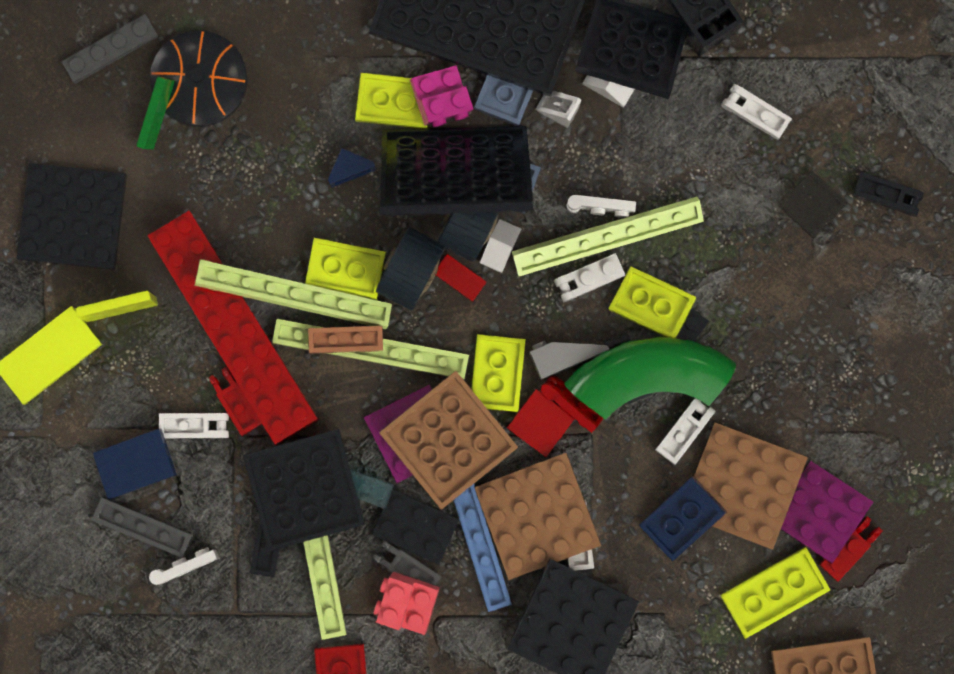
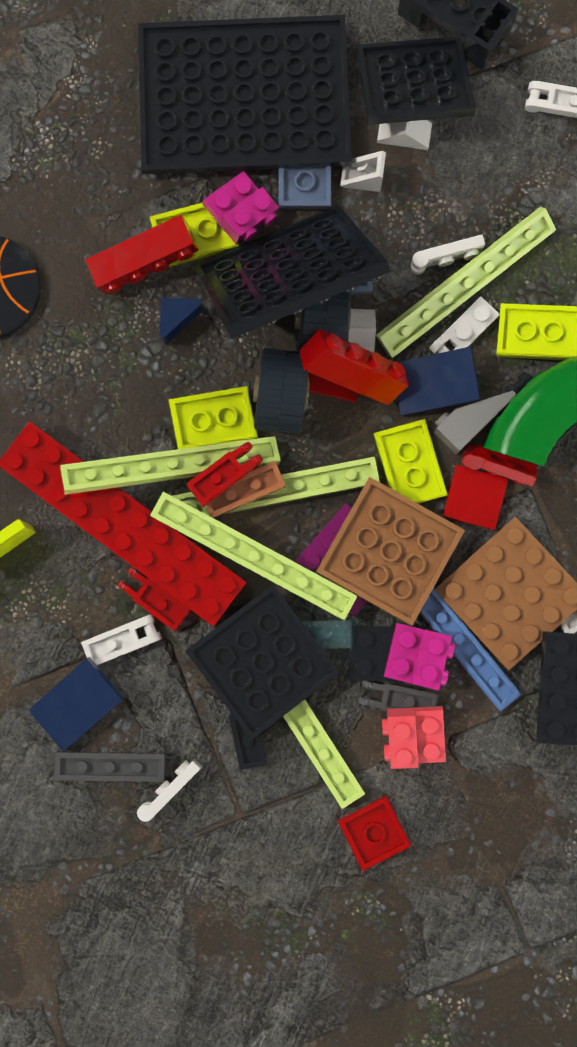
camera: 10 degrees left, 0 degrees up
none -> red brick [85,215,199,294]
none -> yellowish green plate [150,492,357,620]
none -> red hinge [186,441,263,507]
none -> red brick [299,329,409,405]
none -> dark pink plate [383,623,455,691]
none -> dark blue tile [398,346,481,416]

